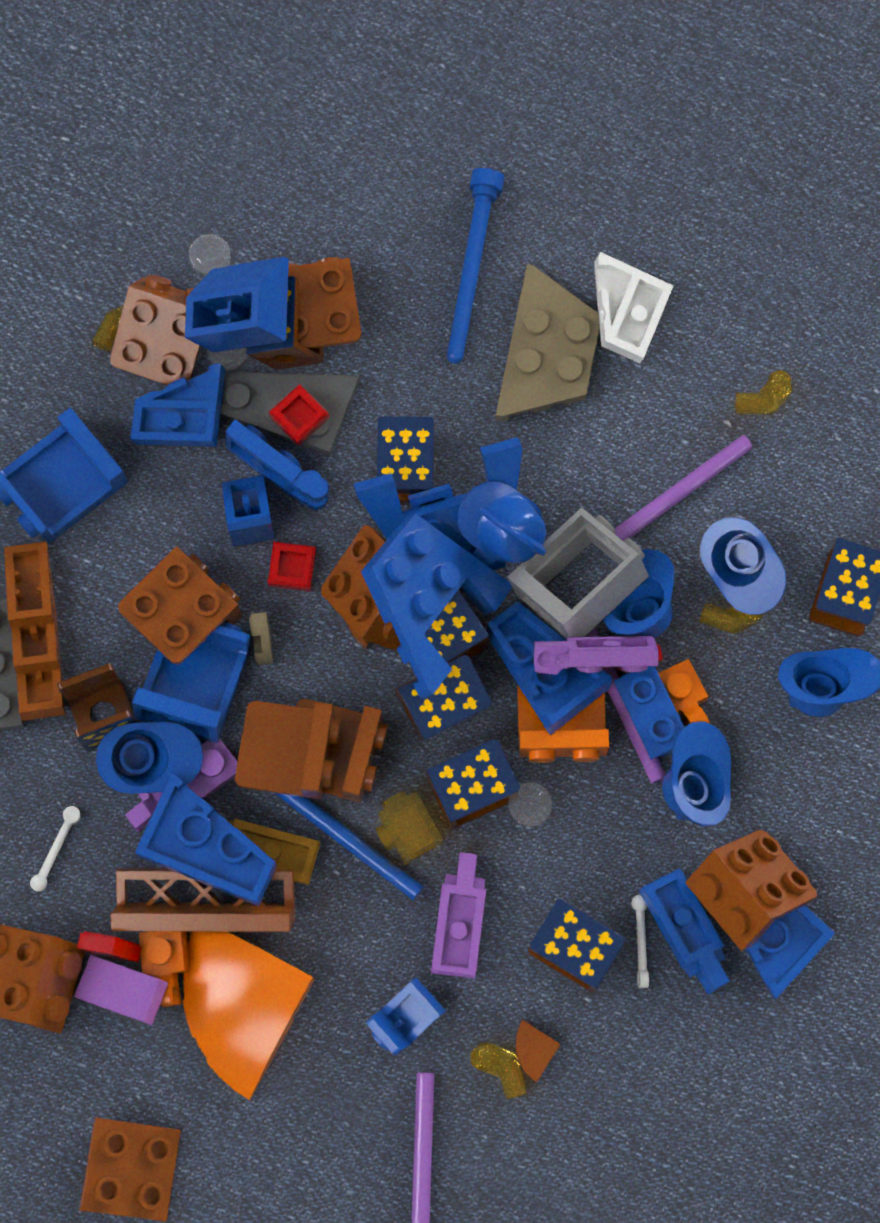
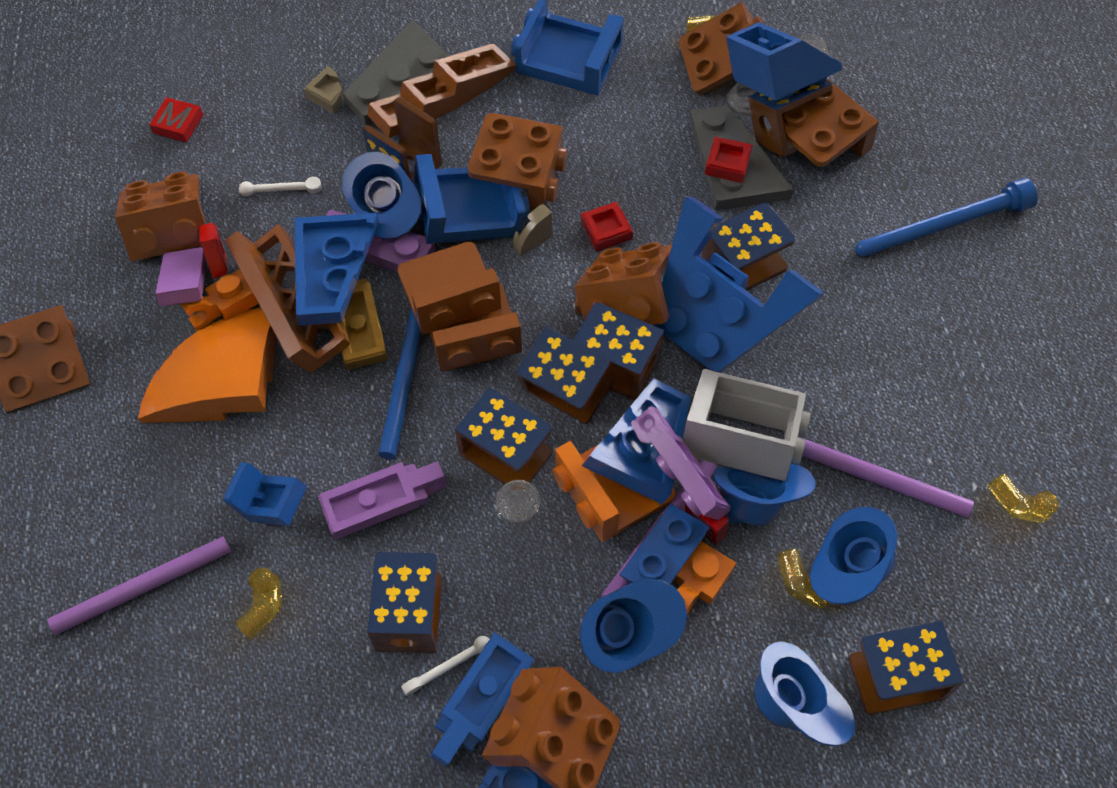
camera: 60 degrees right, 15 degrees down
blue wing [130,363,226,447] -> none
blue slope [222,475,275,547] -> none
blue hinge [226,420,330,511] -> none
blue wing [361,513,512,699] -> none
clear yellow brick [375,791,443,865] -> none
blue piece [457,481,546,564] -> none
dark tan wing [495,264,600,421] -> none
dark orange tile [515,1020,560,1083] -> none
white wing [594,252,673,363] -> none

